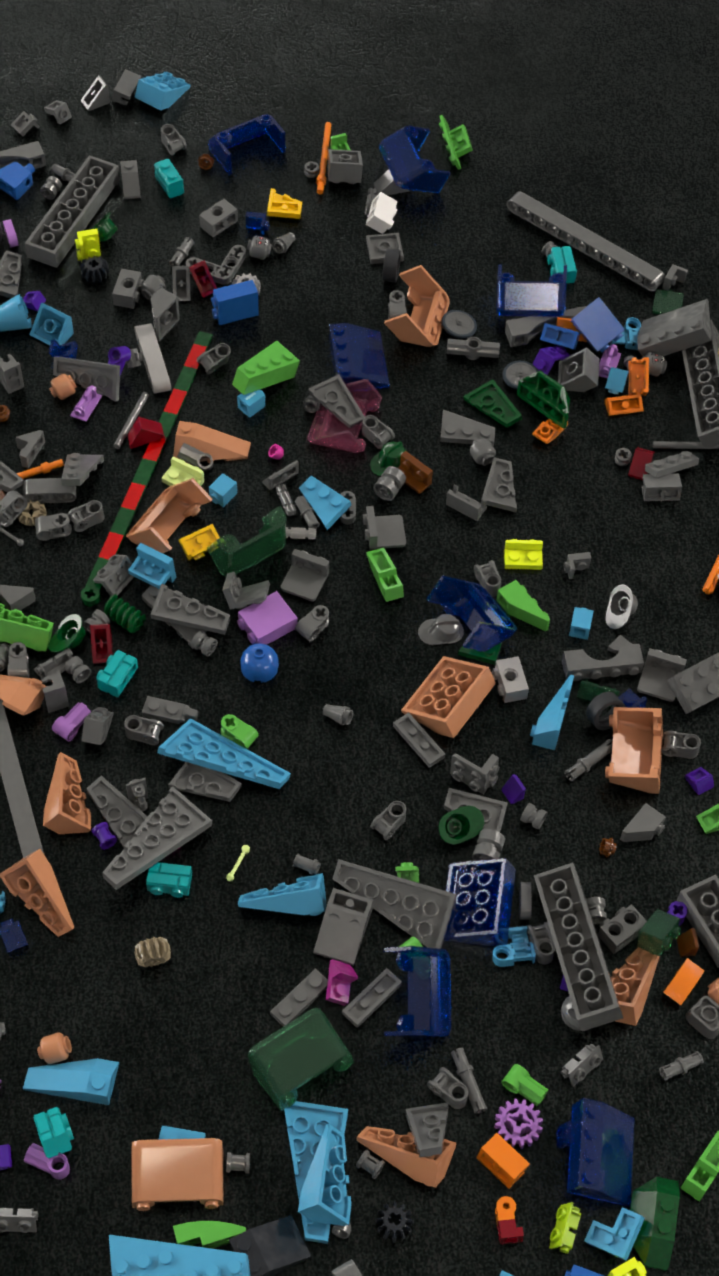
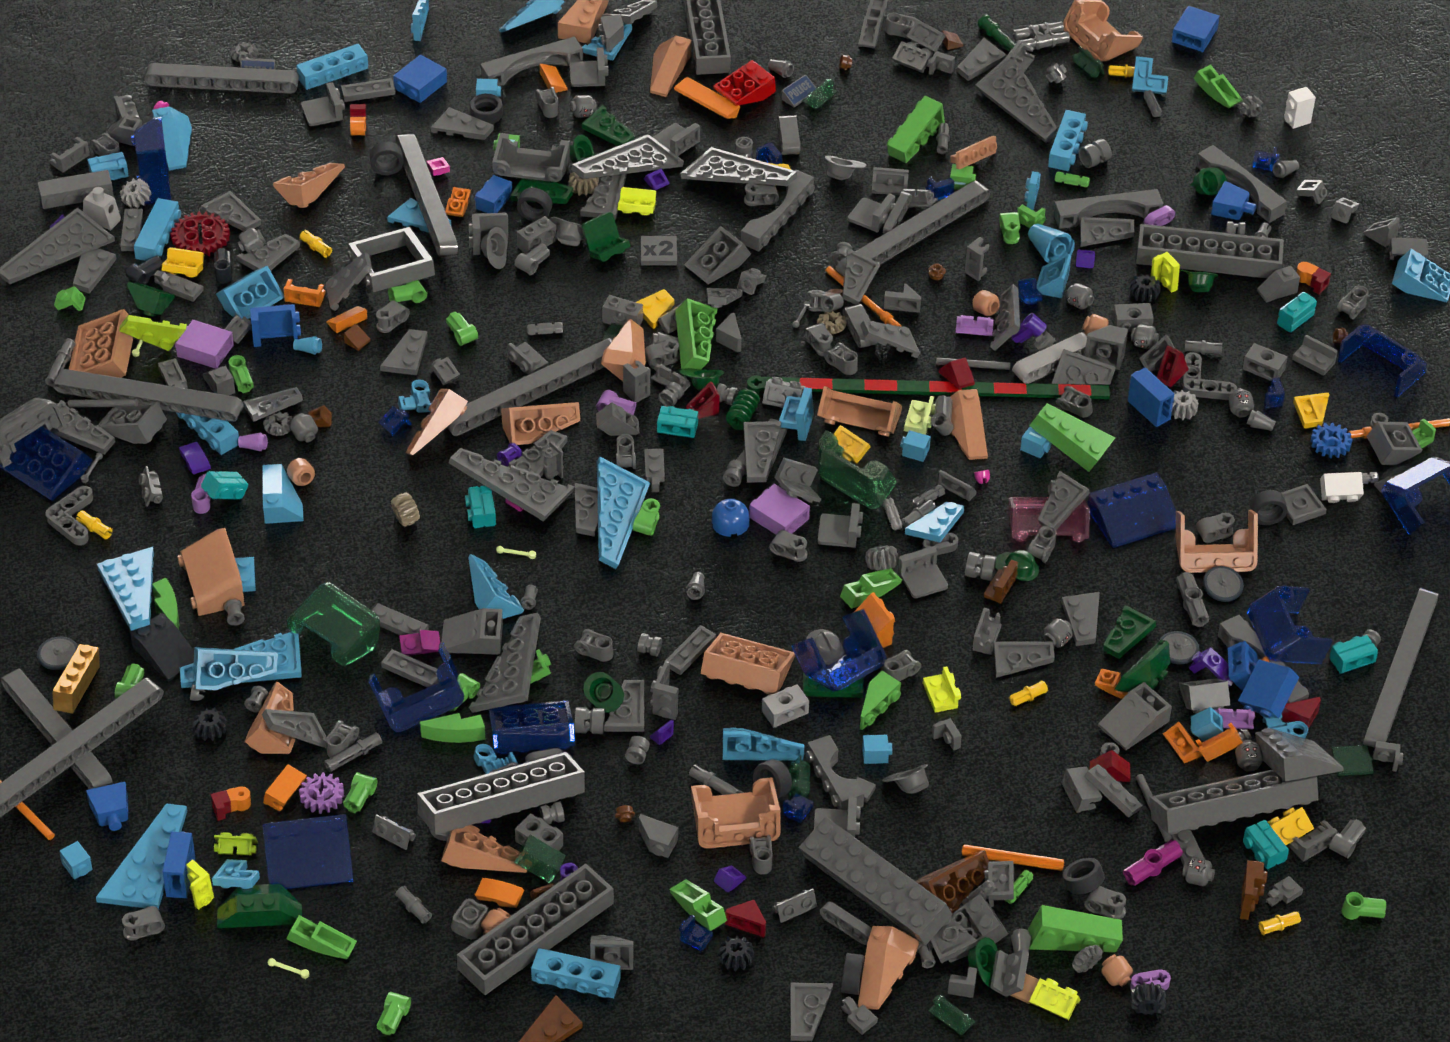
camera: 75 degrees right, 10 degrees down
none -> bright green slope [420,713,485,743]
none -> dark grey wheel [637,633,662,657]
none -> orange slope [852,592,895,653]
none -> dark grey gear [865,545,899,571]
none -> yellow axle [1009,681,1048,706]
none -> dark grey wing [1051,349,1116,385]
none -> dark grey head [1066,283,1094,309]
none -> nougat head [1082,314,1108,336]
none -> dark grey slope [1098,682,1172,751]
none -> dark red slope [1281,697,1321,728]
none -> dark grey bracket [1292,335,1337,376]
none -> leg [1296,262,1331,295]
none -> blue gear [1310,423,1352,458]

